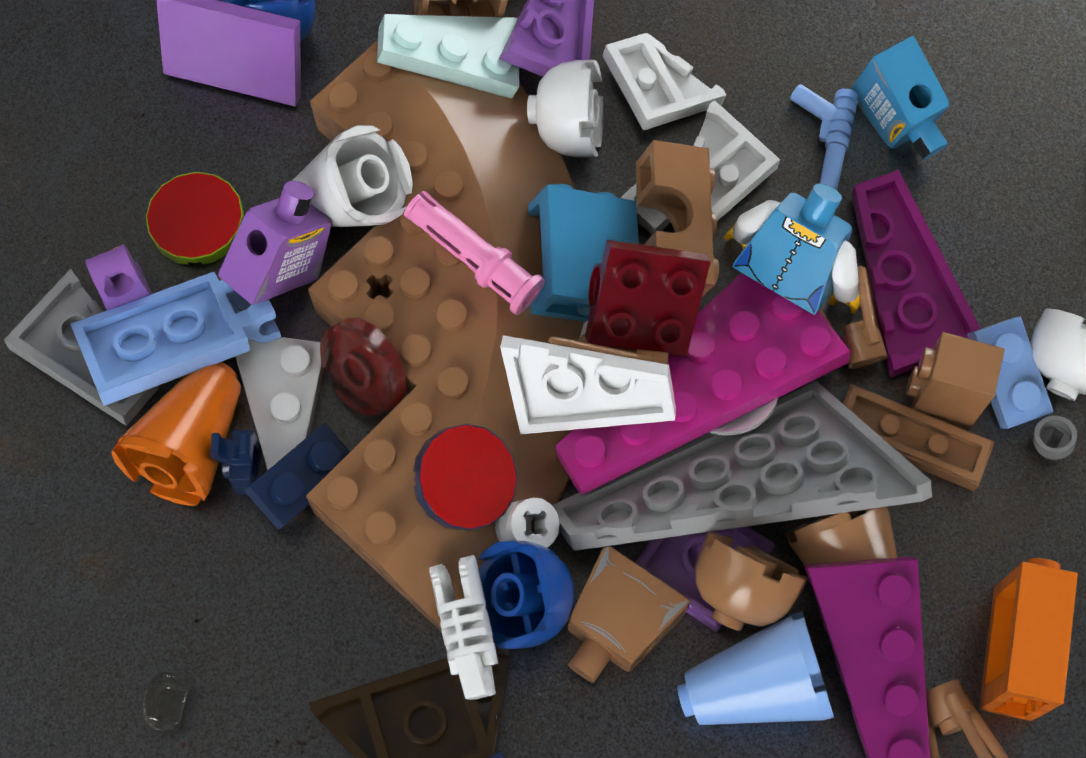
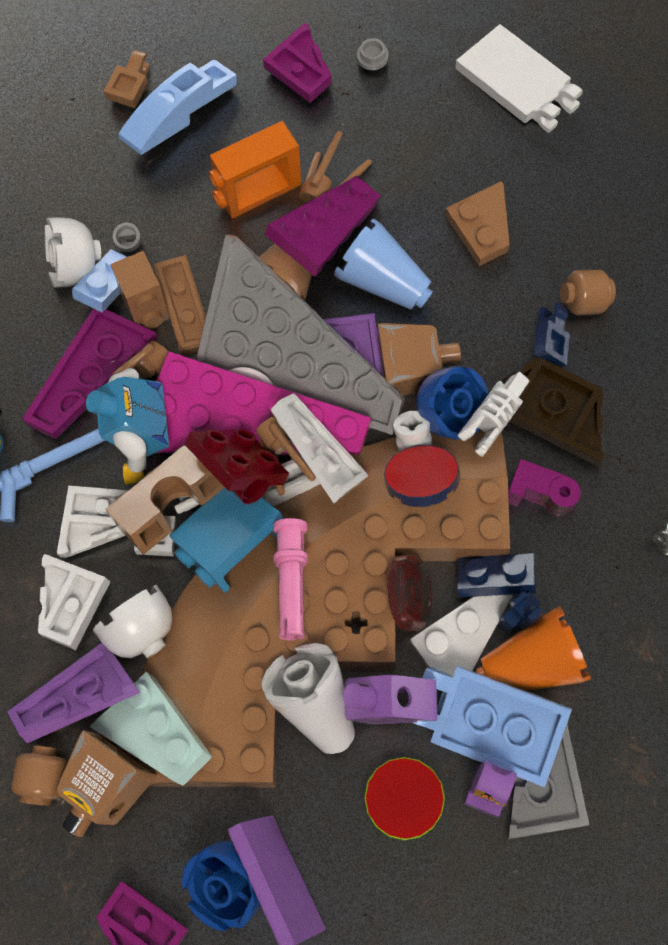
camera: 130 degrees left, 0 degrees up
medium nougat cylinder [695,532,808,631] -> none
none -> magenta leg [508,459,581,516]

